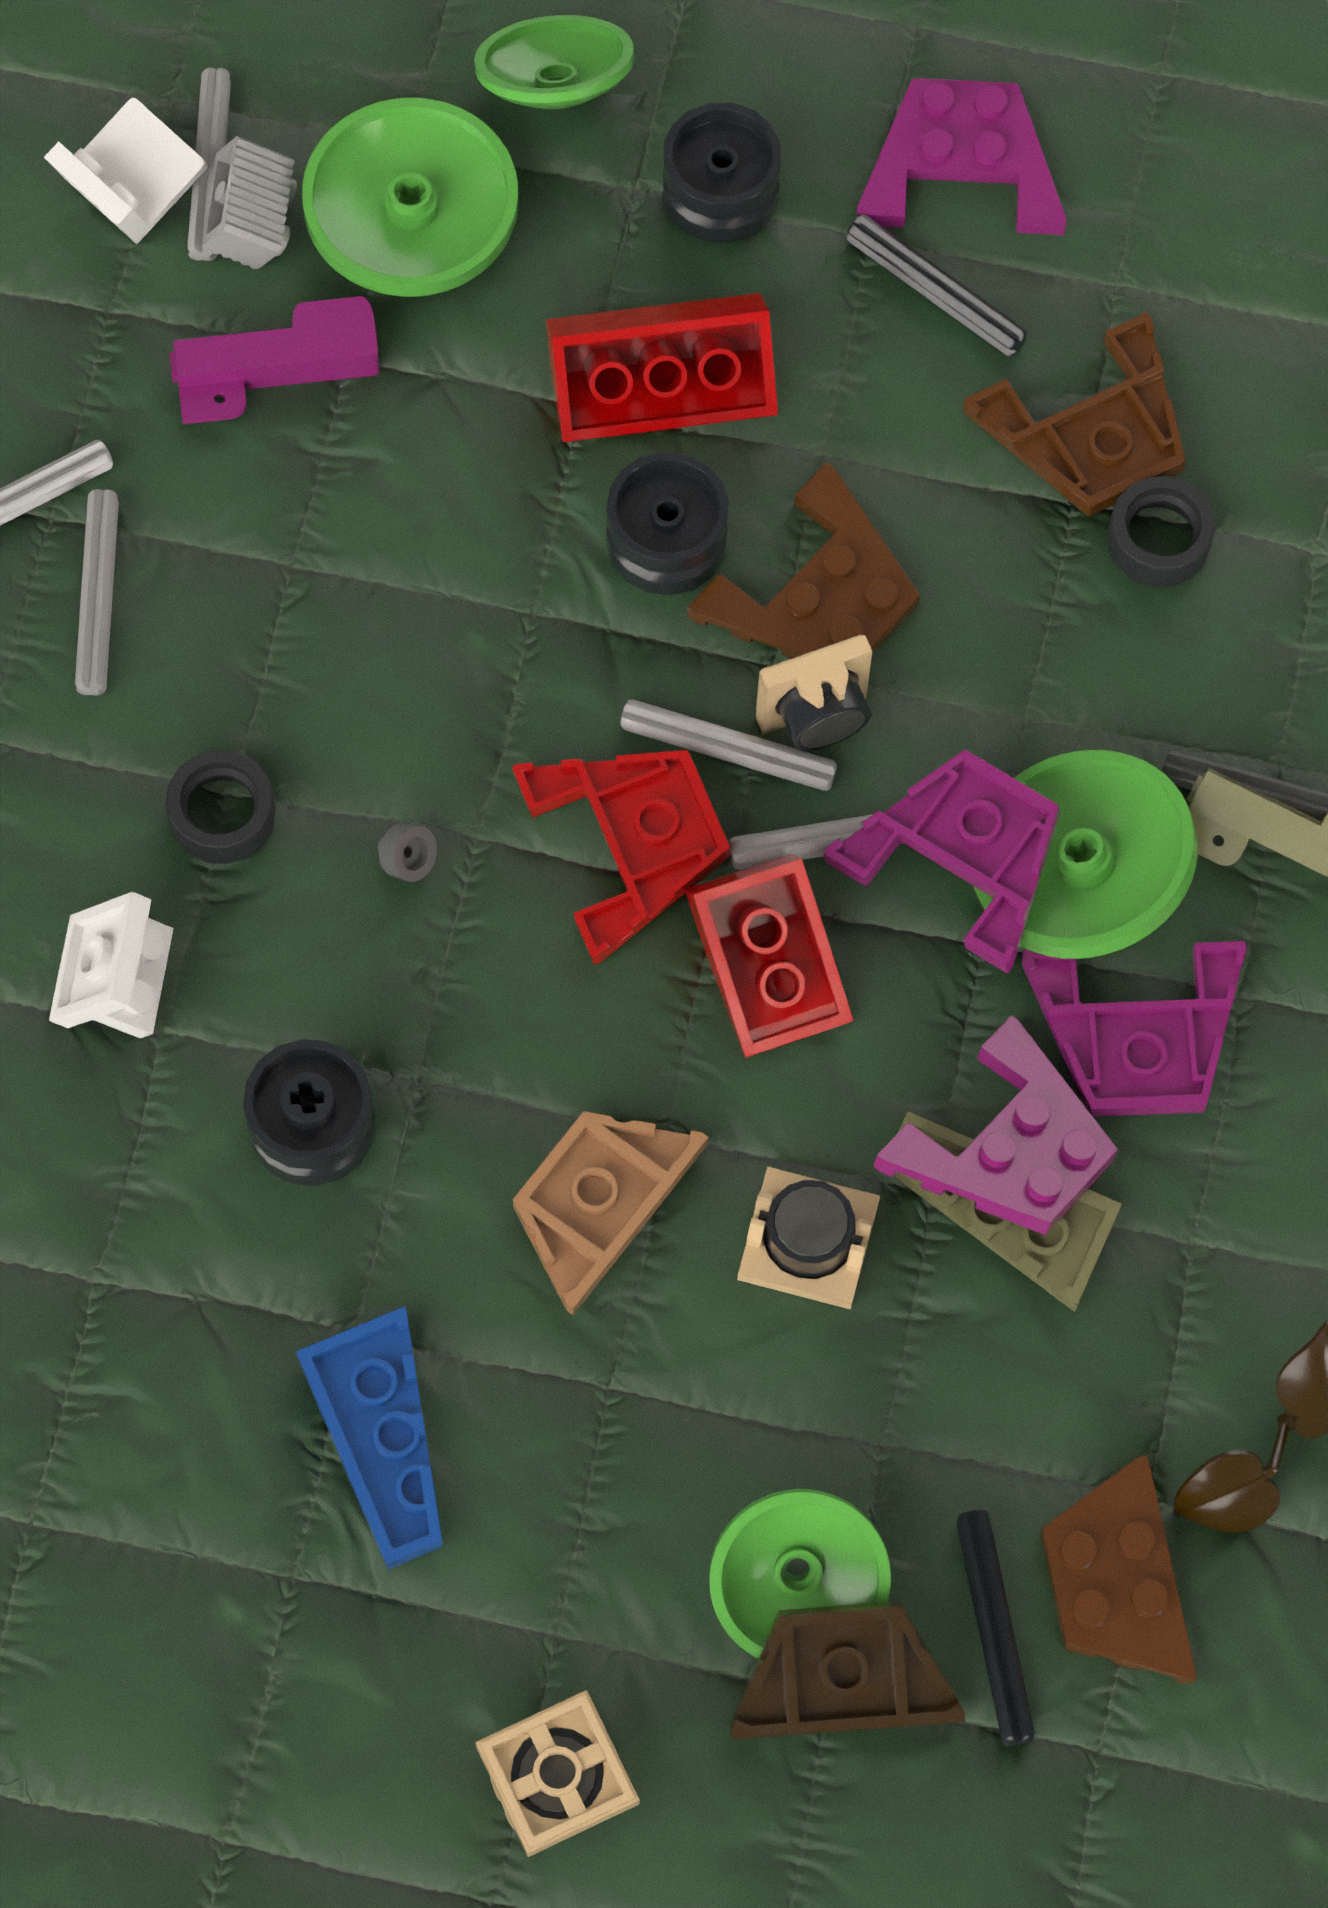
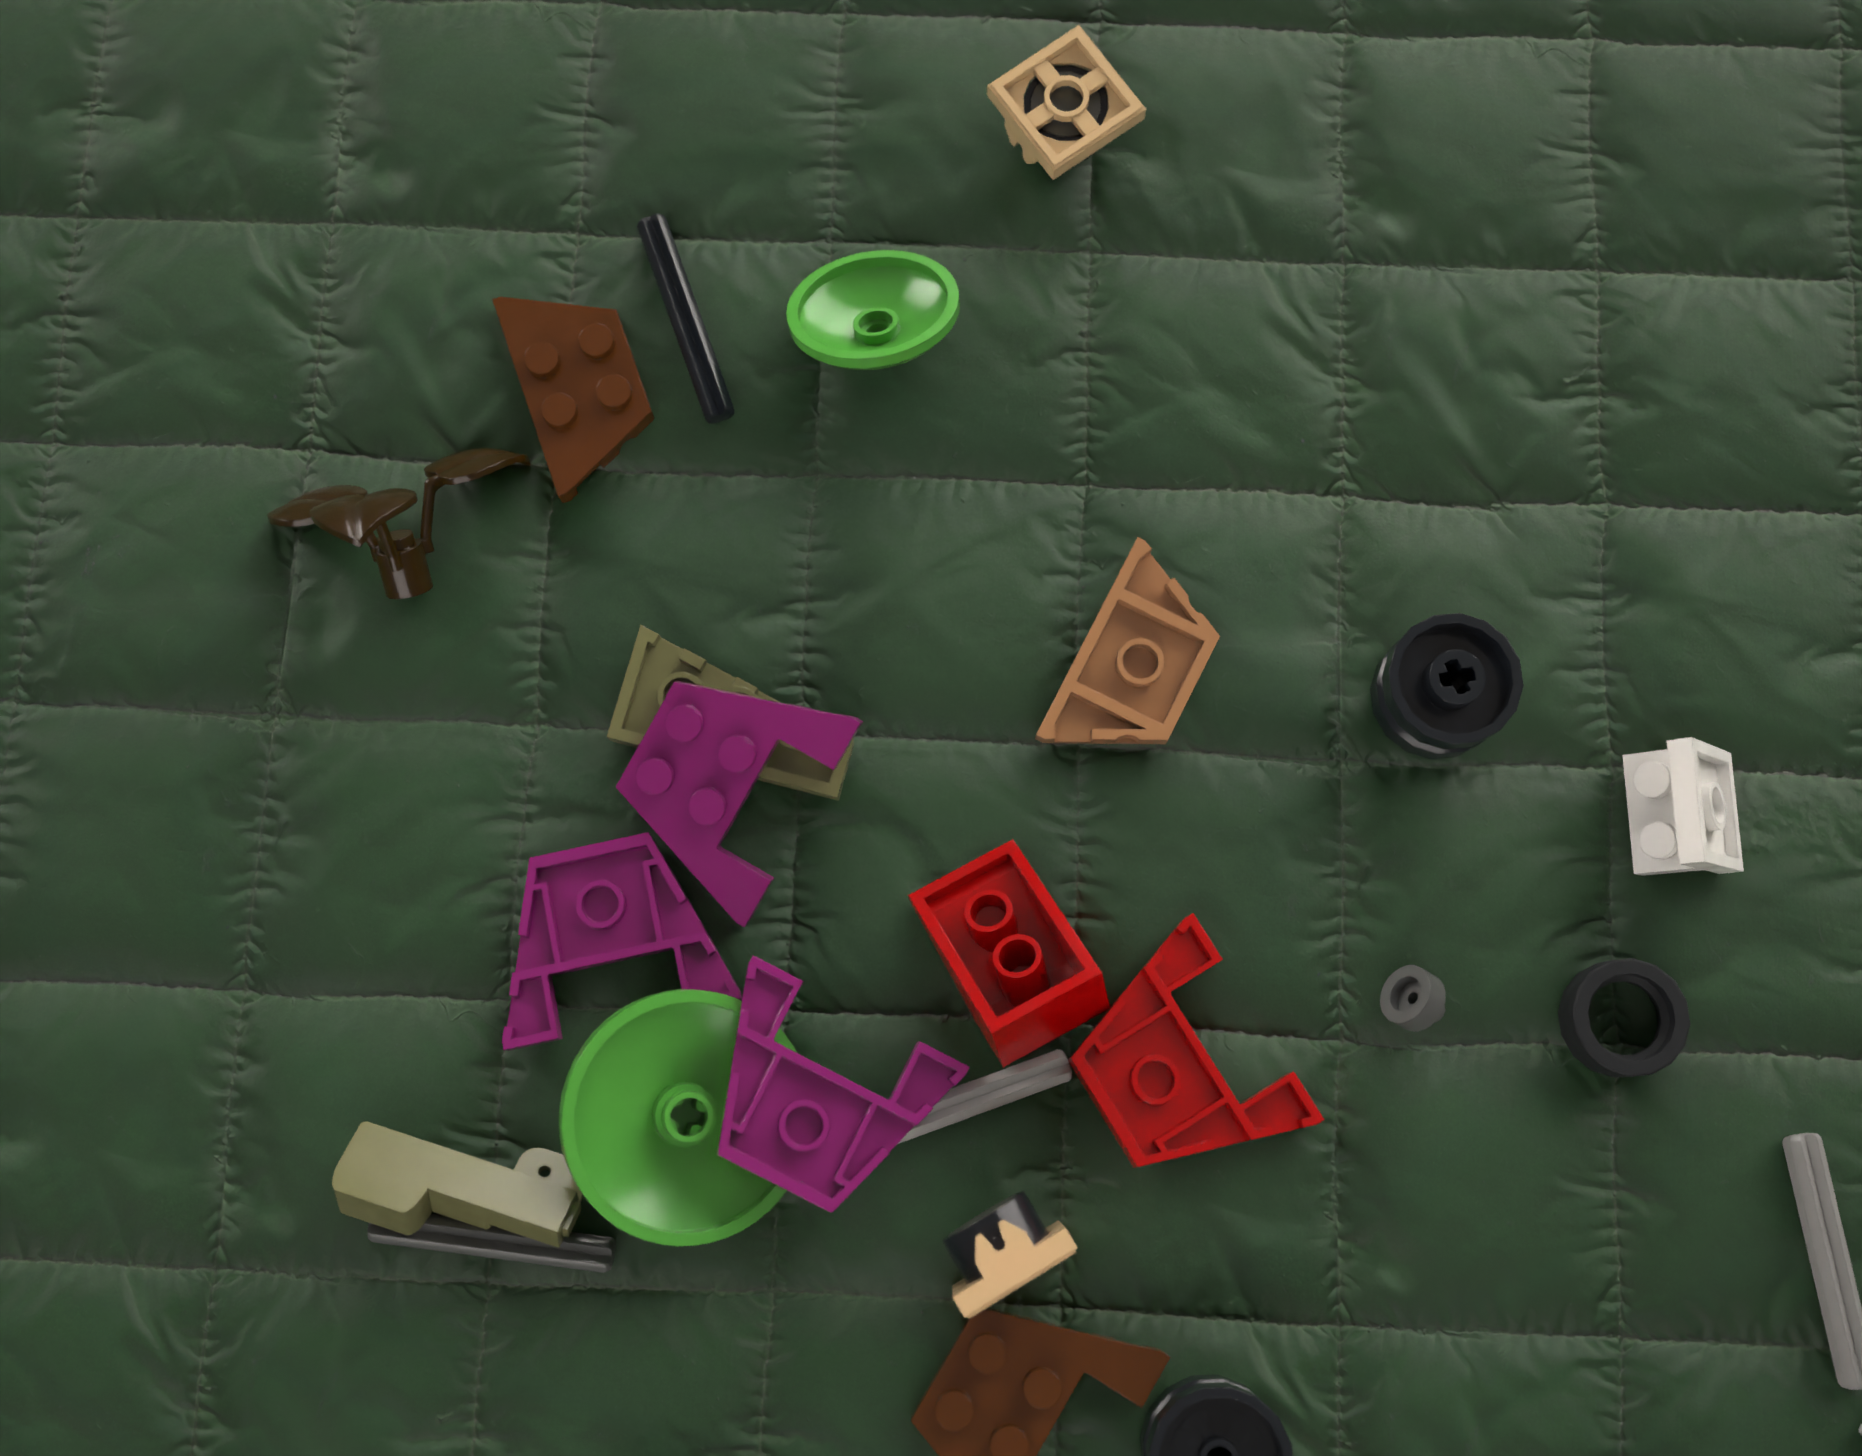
camera: 175 degrees right, 10 degrees up
blue wing [296,1306,443,1570] -> none
light grey axle [620,699,837,791] -> none
dark brown wing [730,1601,965,1739] -> none
piece [737,1167,880,1310] -> none

